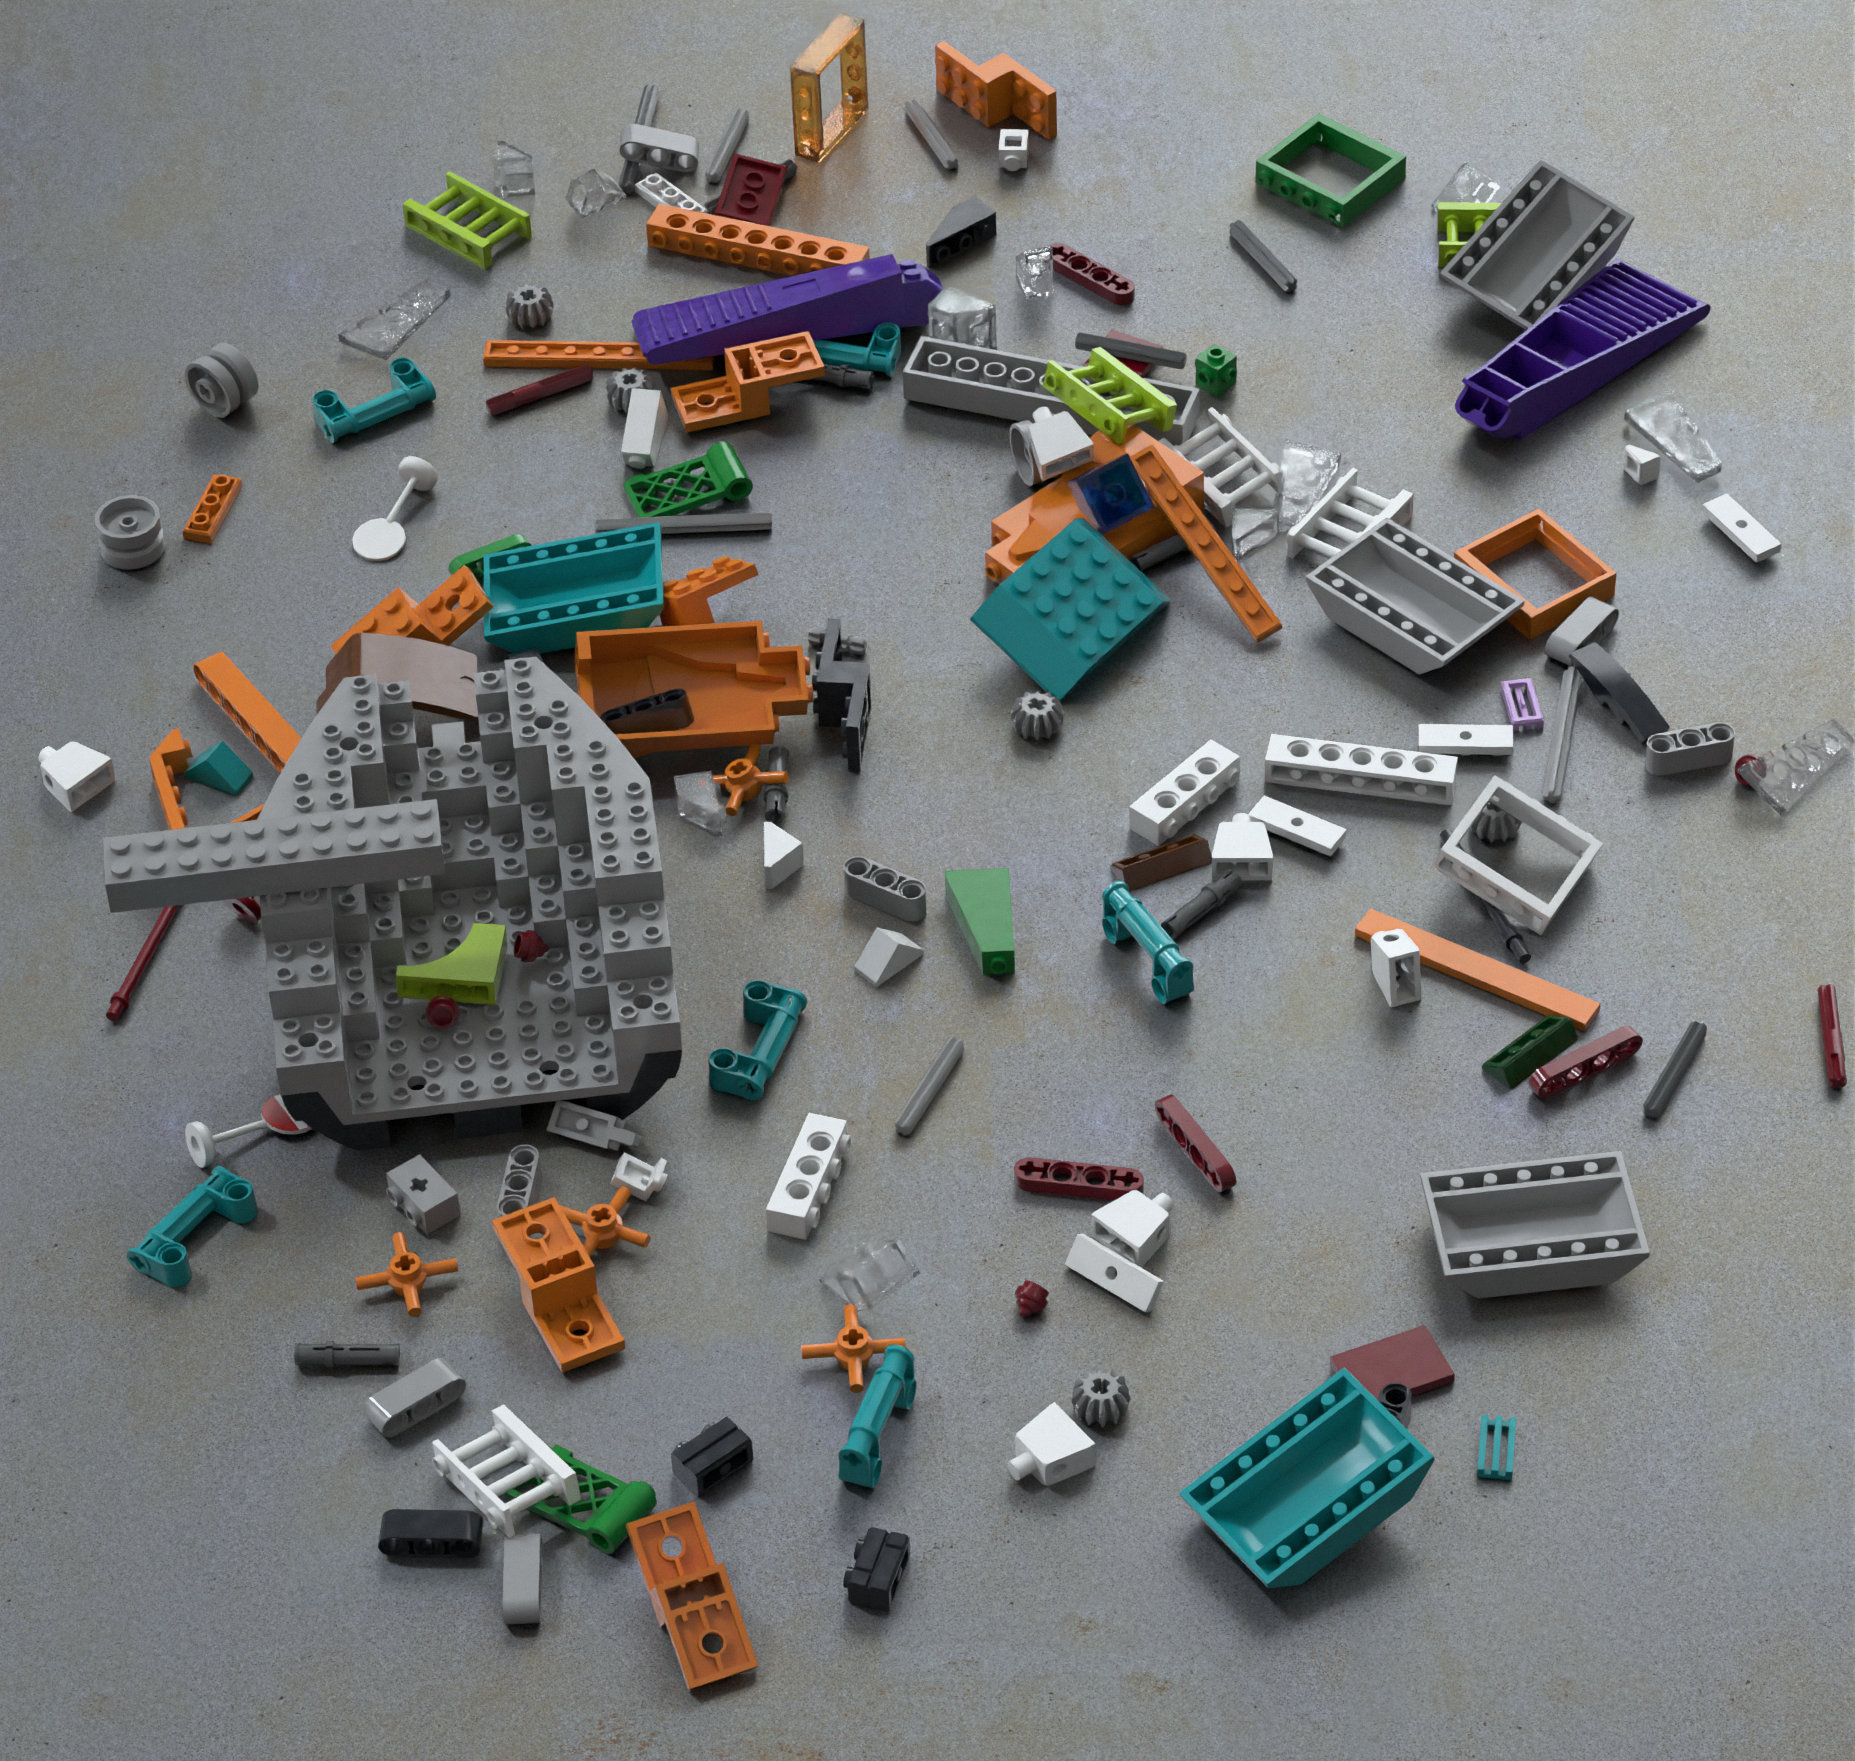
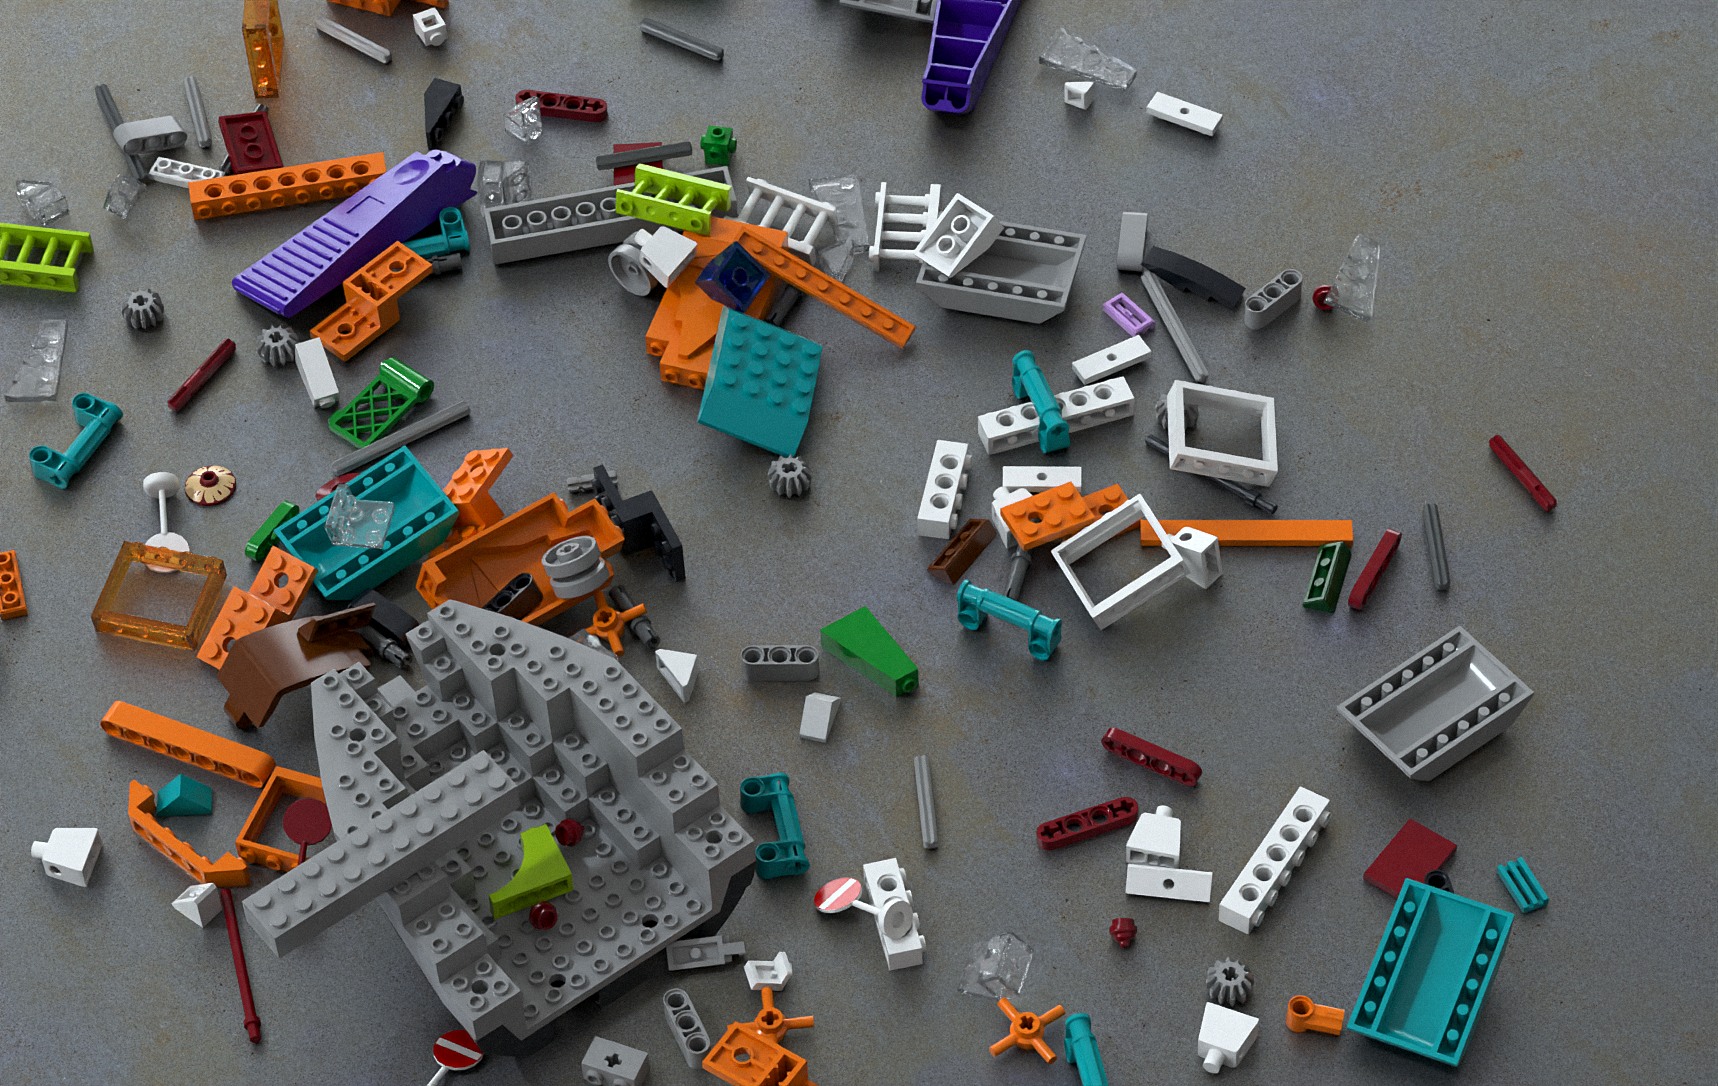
camera: 30 degrees left, 5 degrees up
orange tile [483,340,715,370] -> none
orange window [1454,508,1616,640] -> none
none -> clear orange window [91,541,227,651]
none -> tan dish [185,465,236,506]
none -> reddish brown slope [297,602,376,642]
none -> clear bracket [324,484,395,549]
none -> light grey wheel [541,536,610,599]
none -> white piece [814,877,913,939]
none -> white slope [913,193,1004,278]
none -> orange bracket [1000,481,1142,551]
none -> teal piece [1012,350,1070,454]
none -> white window [1051,494,1191,630]
none -> white brick [1219,786,1331,935]
none -> orange piece [1285,995,1345,1035]

